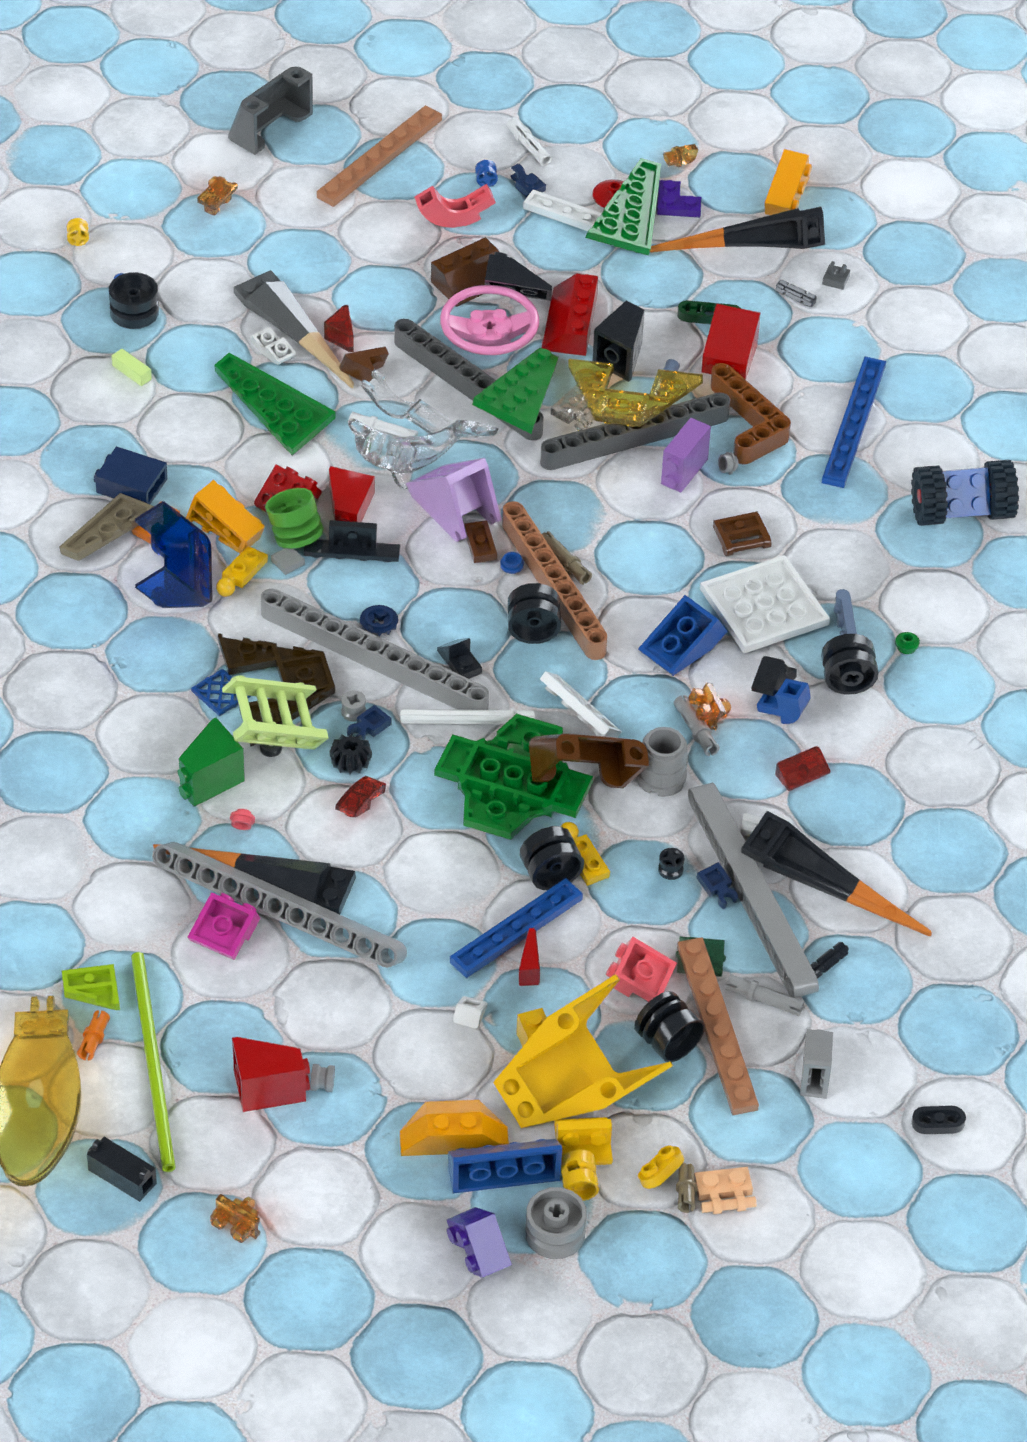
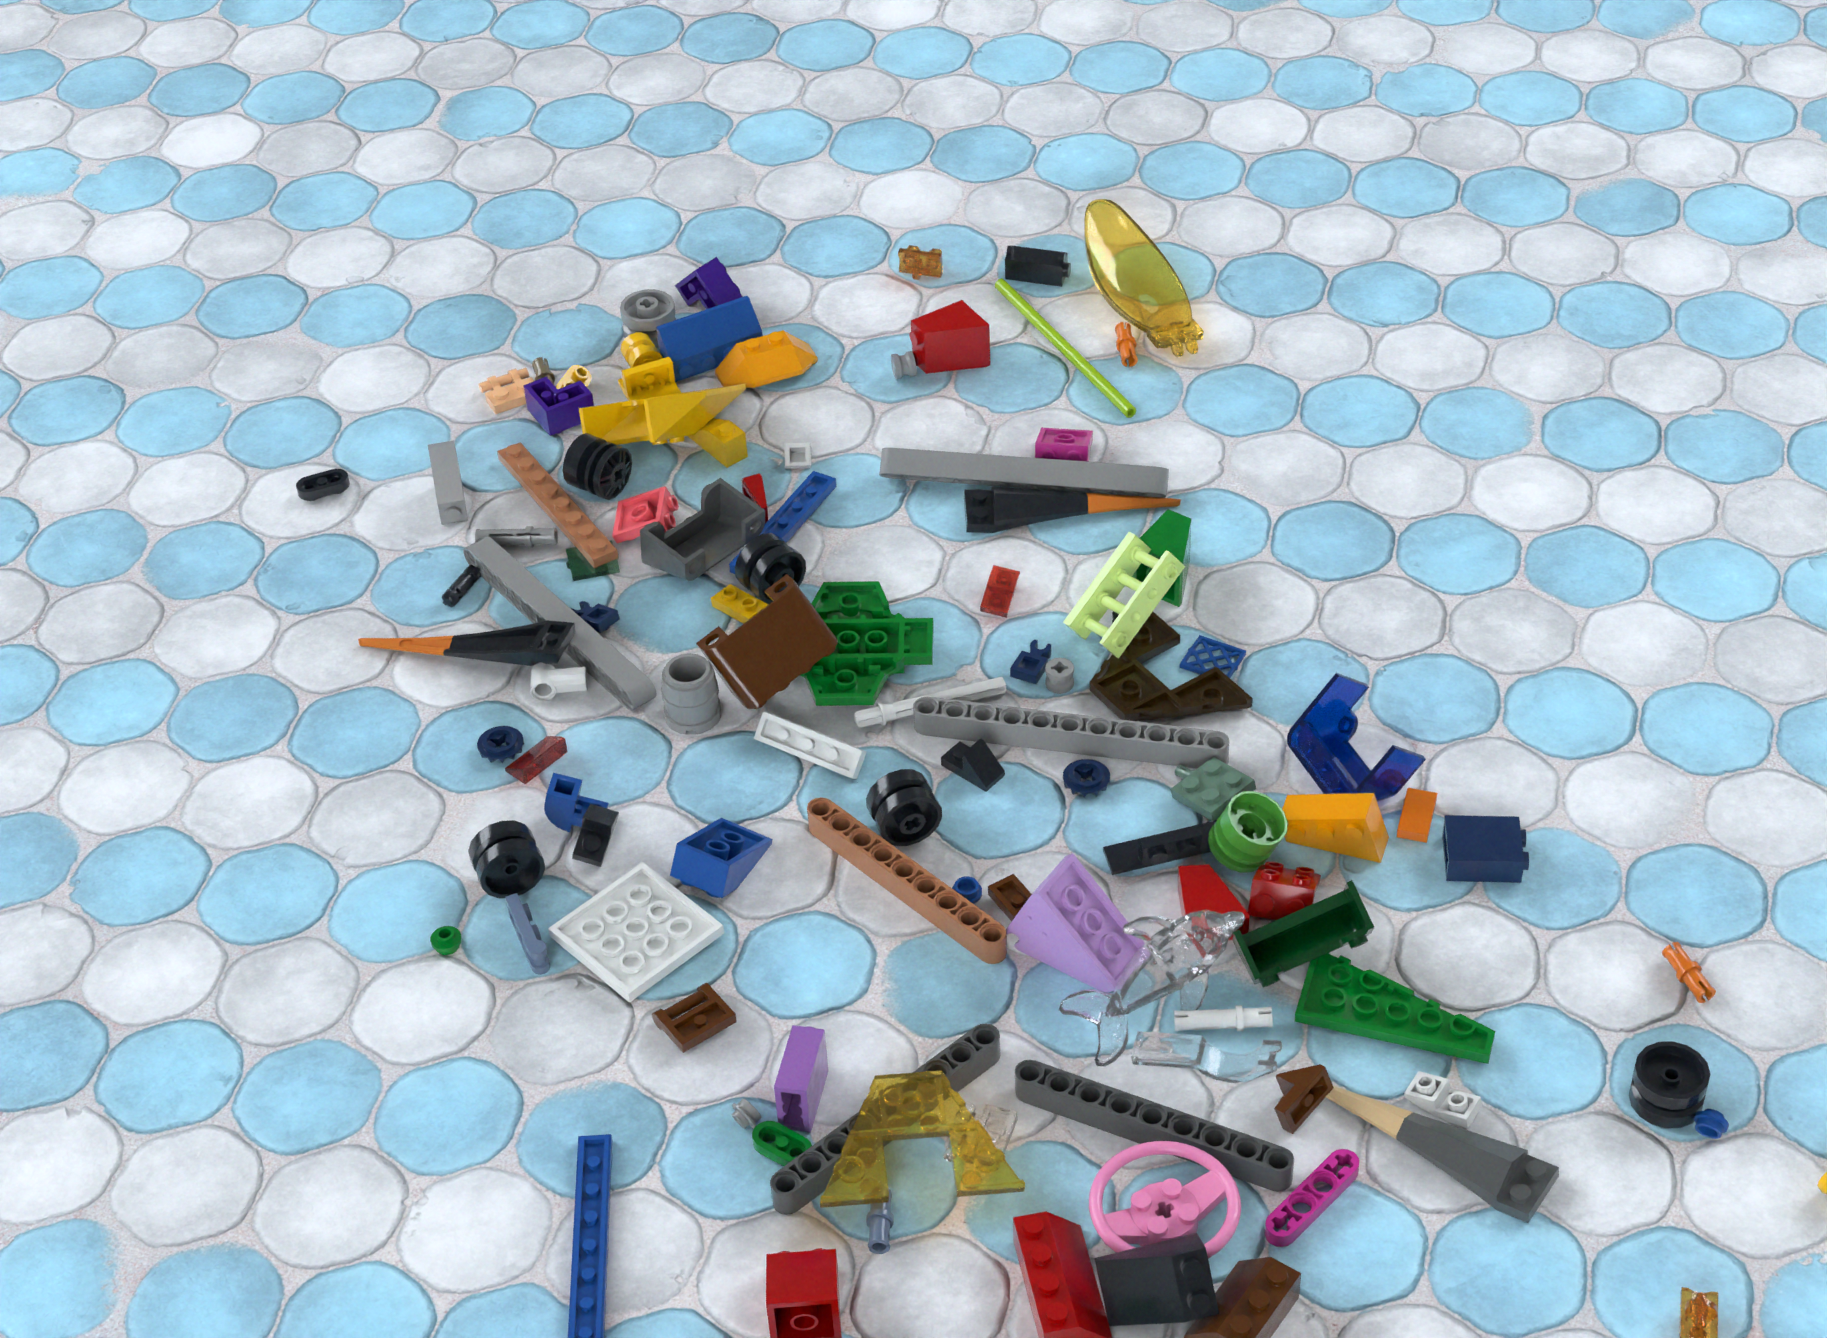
camera: 165 degrees right, 5 degrees down
dark tan wing [59,493,157,561] -> none
lime wing [61,964,120,1010] -> none
yellowish green piece [112,349,152,386] -> none
yellow plate [216,546,268,597] -> none
coral plate [230,809,255,830] -> none
clear red slope [324,305,354,352] -> none
black gear [329,732,372,775] -> none
green wing [472,348,559,434] -> none
dark tan pin [542,531,592,585] -> none
black slope [592,300,645,382] -> none
black wheel [658,848,685,880] -> none
light grey pin [674,695,720,756] -> none
clear orange hips [688,682,731,730] -> none
dark orange beam [710,363,791,465] -> none
black plate [911,460,1019,526] -> none
none -> dark blue gear [477,726,524,763]
none -> dark purple brick [523,377,594,436]
none -> dark grey windscreen [640,478,765,581]
none -> green plate [752,1121,812,1167]
none -> sand green plate [1170,757,1256,821]
none -> dark green windscreen [1233,880,1374,988]
none -> dark pink beam [1265,1149,1360,1247]
none -> orange pin [1662,942,1716,1003]

